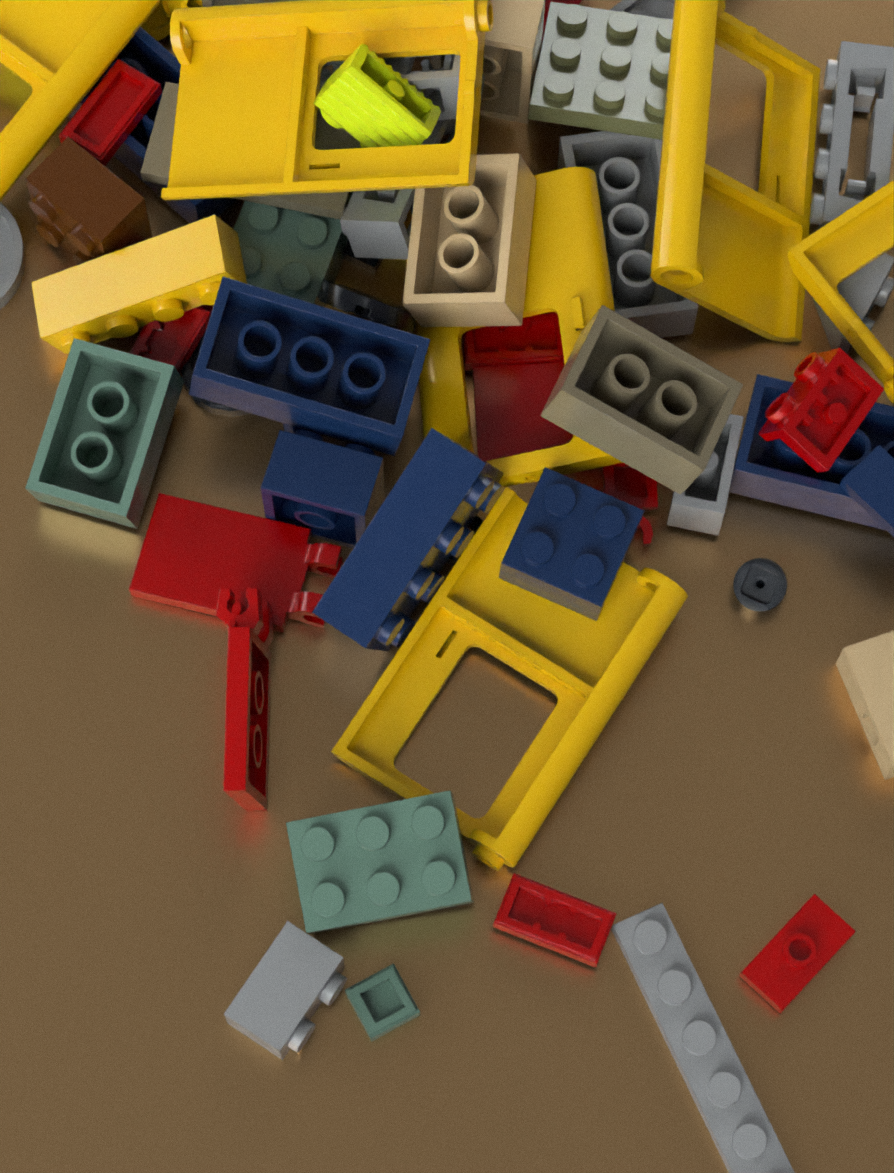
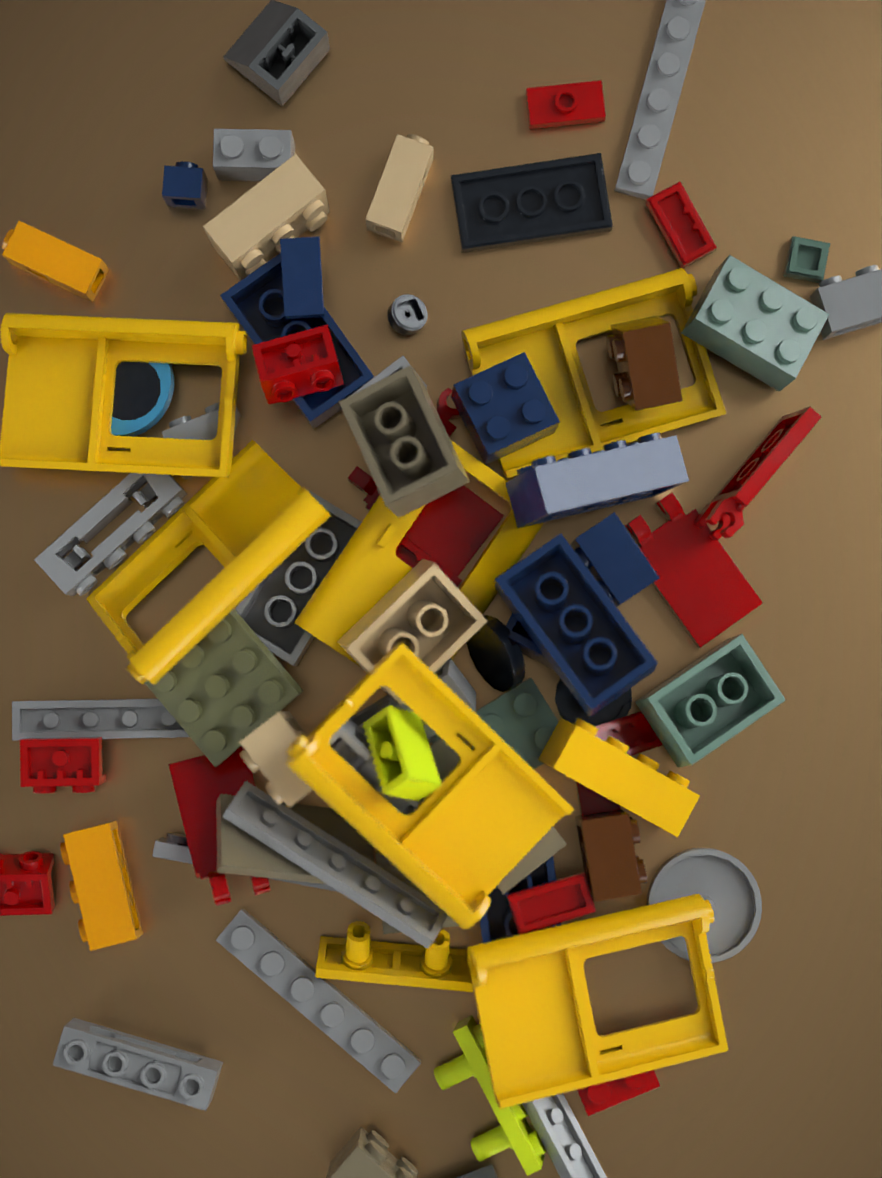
camera: 140 degrees left, 15 degrees up
none -> black tile [451,153,613,253]
none -> reddish brown brick [606,316,683,411]

